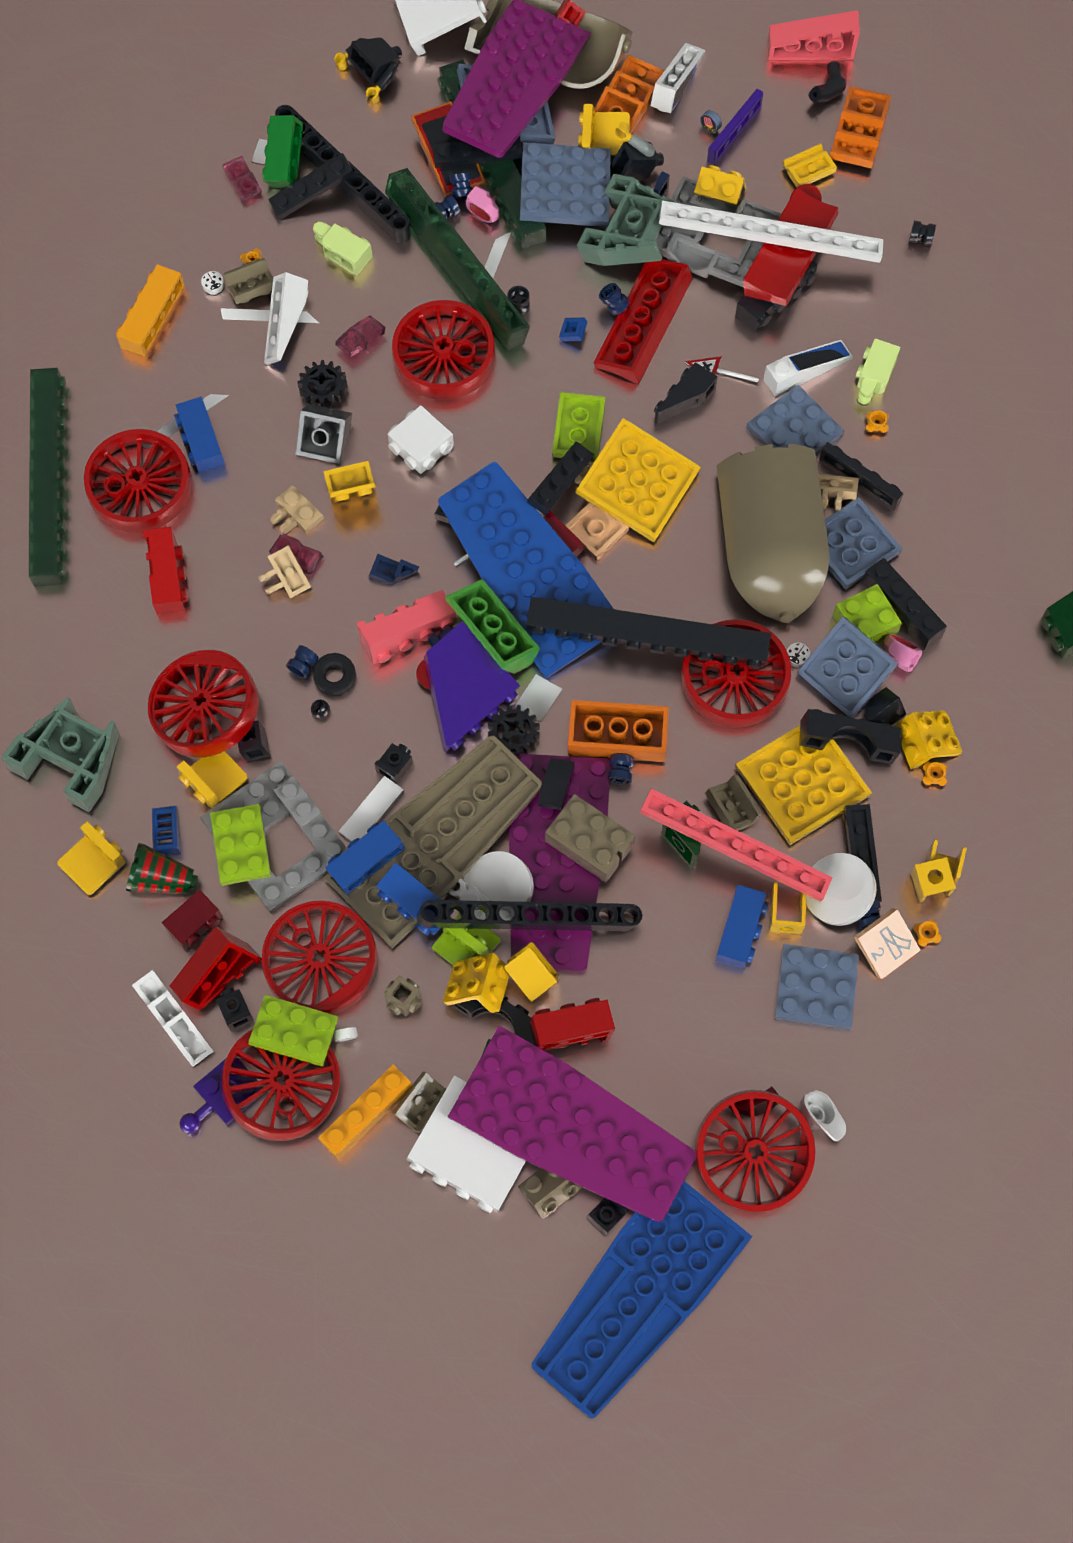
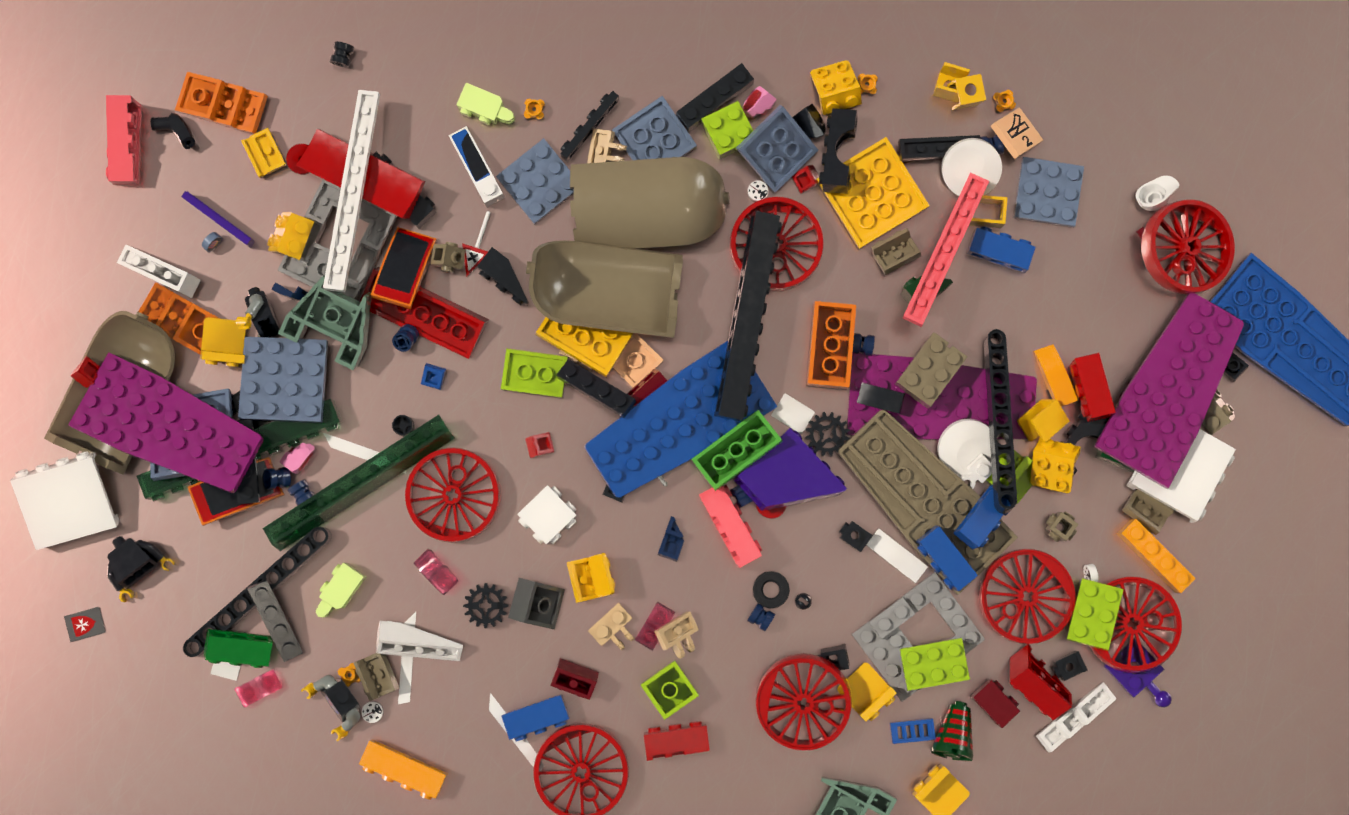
camera: 90 degrees left, 15 degrees up
none -> dark grey sticker [64,607,105,642]
none -> torso [301,675,360,741]
none -> slope [371,227,437,309]
none -> dark tan brick [430,242,465,273]
none -> red slope [525,432,555,458]
none -> dark tan panel [526,241,683,338]
none -> dark red brick [550,658,599,700]
none -> lime brick [641,660,699,720]
none -> red slope [792,165,819,193]
none -> light orange slope [1033,344,1078,407]

